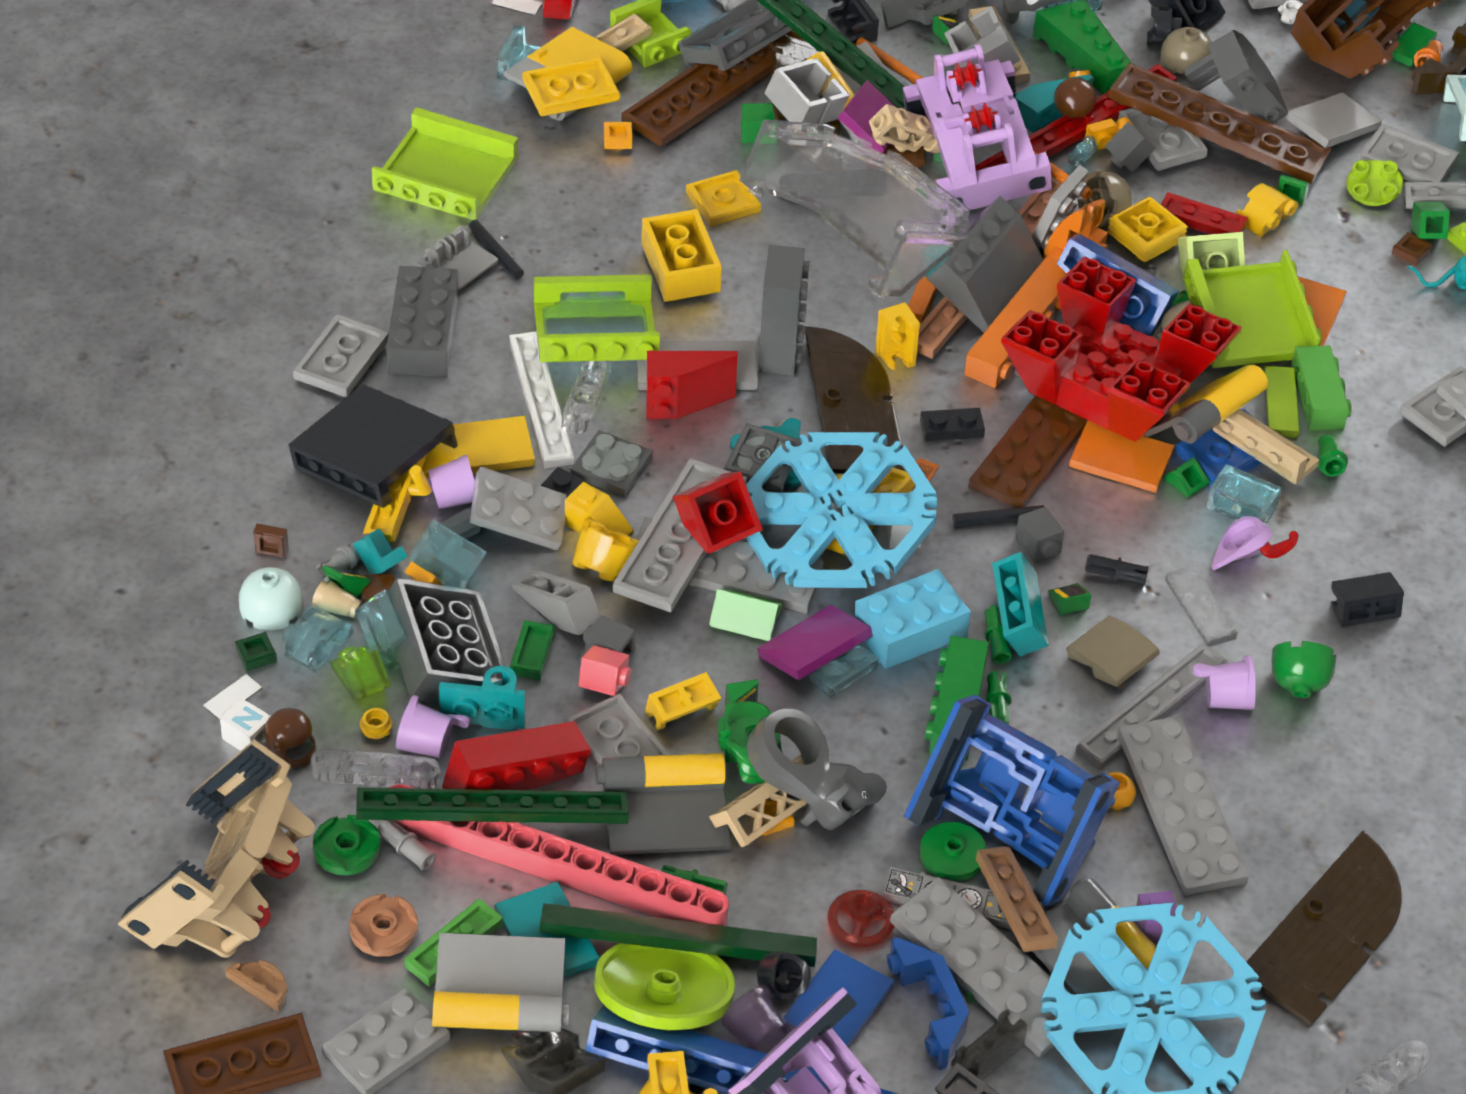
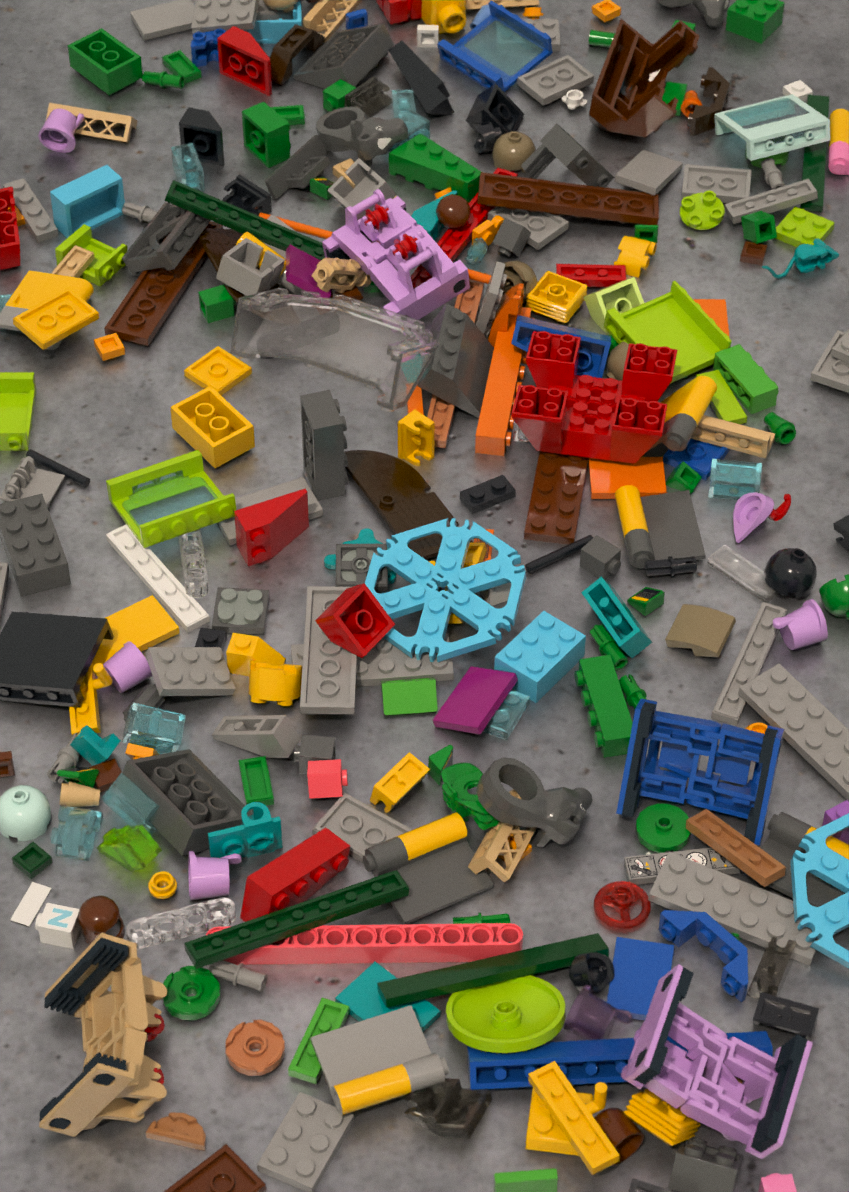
camera: 20 degrees left, 0 degrees up
none -> dark grey door [615,485,706,569]
none -> black cylinder [763,548,817,598]

